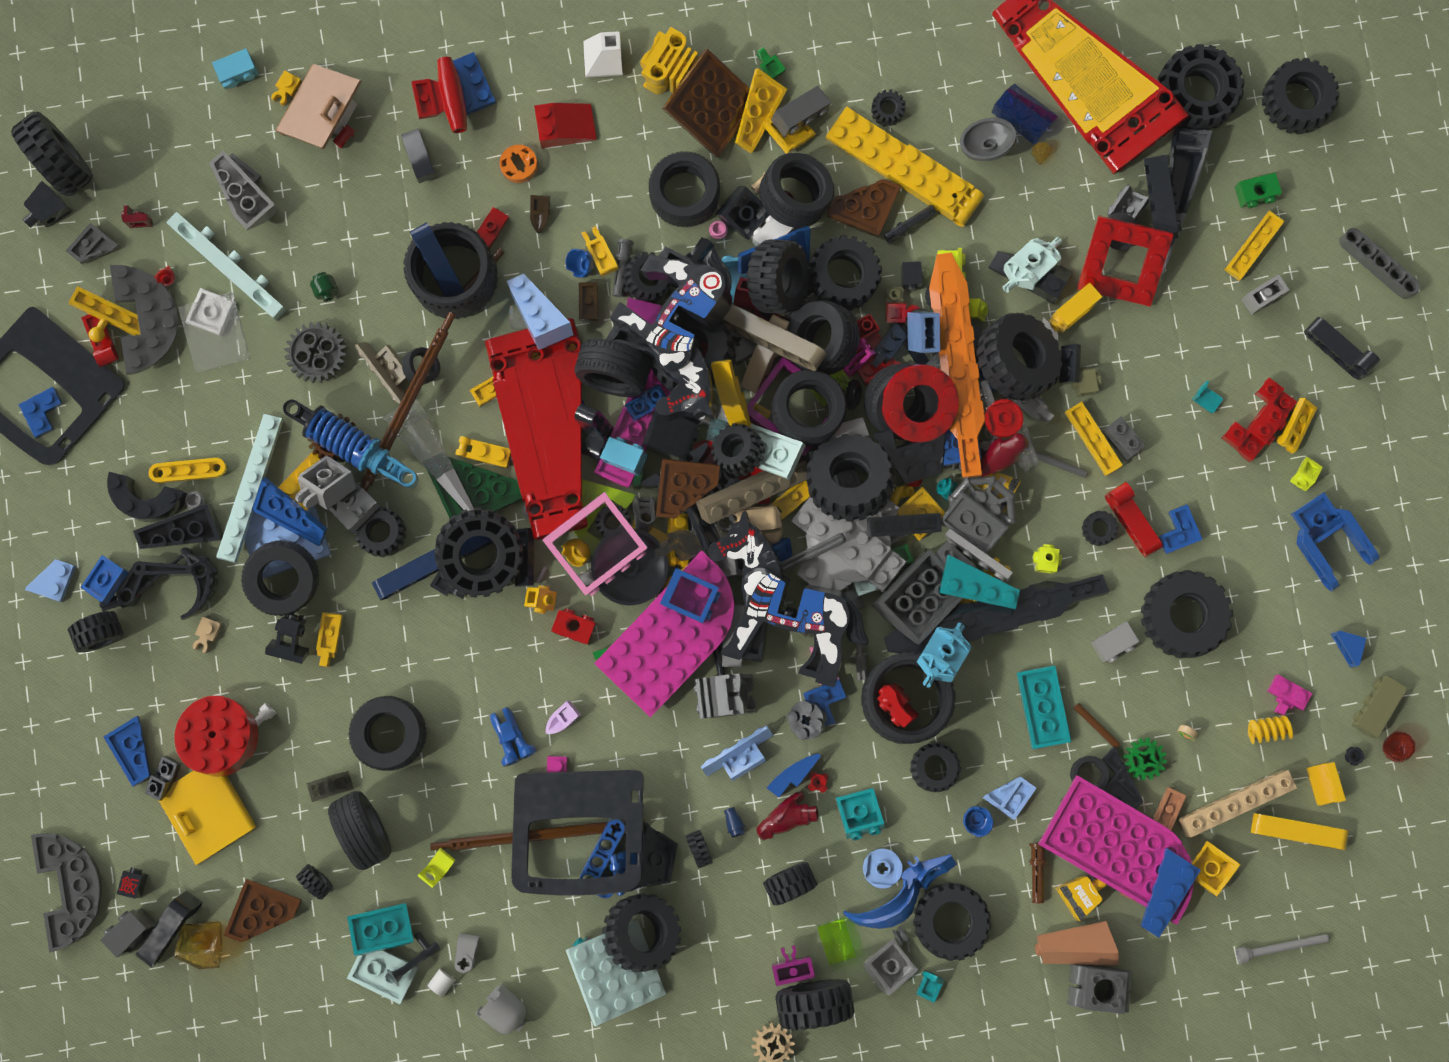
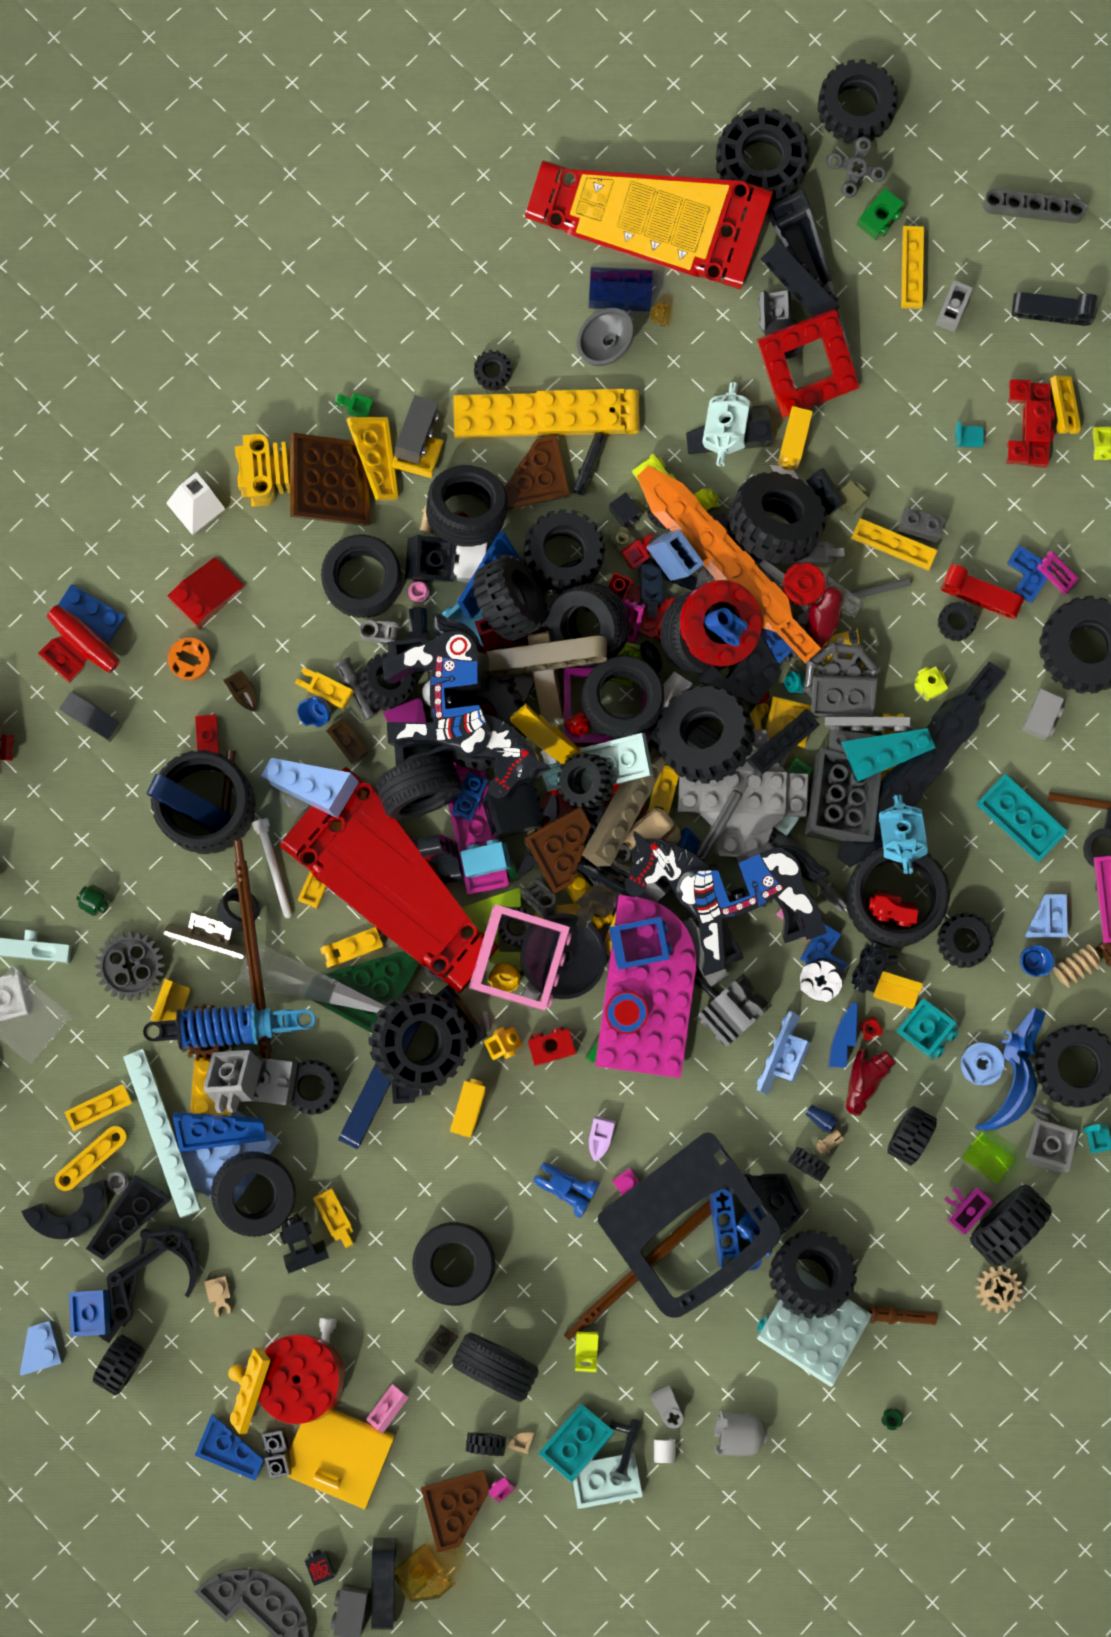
camera: 35 degrees left, 0 degrees up
none -> yellow plate [64,1084,133,1132]
none -> yellow panel [150,979,191,1022]
none -> yellow plate [228,1348,270,1434]
none -> white piece [252,818,292,918]
none -> light grey piece [359,620,401,646]
none -> bright pink plate [366,1384,409,1433]
none -> yellow window [450,1078,486,1138]
none -> dark pink plate [488,1477,515,1503]
none -> tan tile [507,1431,535,1454]
none -> red plate [563,712,589,736]
none -> tile [605,991,648,1034]
none -> blue piece [705,608,748,646]
none -> tan pin [815,1129,844,1156]
none -> dark grey gear [826,136,886,198]
none -> black brick [851,941,898,994]
none -> reddish brown pin [870,1304,937,1325]
none -> yellow panel [873,971,923,1009]
none -> dark pink tile [1037,551,1079,595]
none -> tan piece [1053,944,1100,988]

